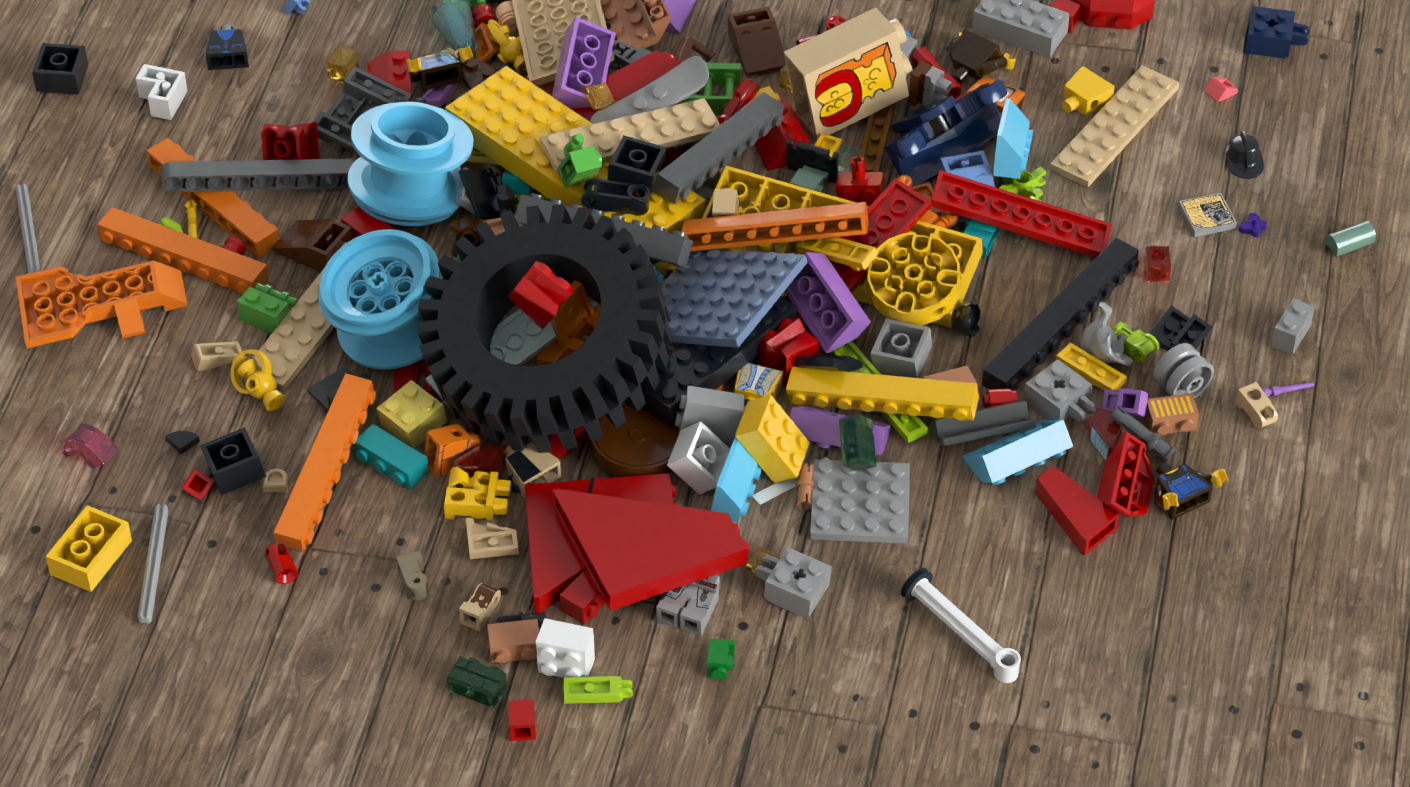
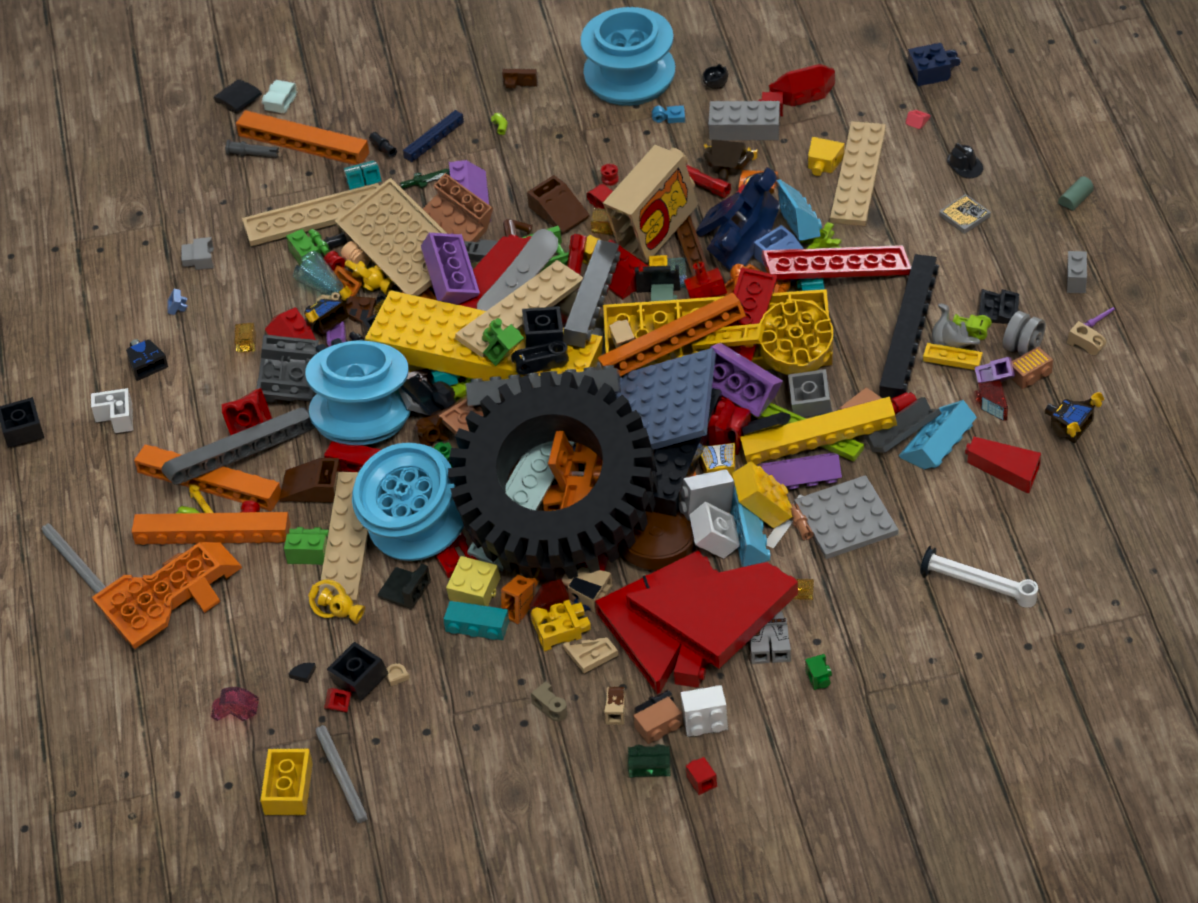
camera: 20 degrees left, 0 degrees up
tan slope [191,341,242,371] -> none
red piece [265,543,298,584] -> none
orange brick [274,373,376,552] -> none
red piece [508,261,574,330] -> none
lime hinge [564,676,633,704] -> none
clear yellow plate [584,82,615,110] -> none
light grey hinge [754,547,832,619] -> none
clear green brick [839,415,877,471] -> none
hips [908,61,952,106] -> none
black hair [953,301,981,337] -> none
light grey hinge [1024,359,1096,422] -> none
red wedge [1097,431,1154,517] -> none
dark grey pin [1109,406,1177,463] -> none
clear red brick [1144,246,1171,282] -> none
dark purple piece [1239,213,1267,237] -> none

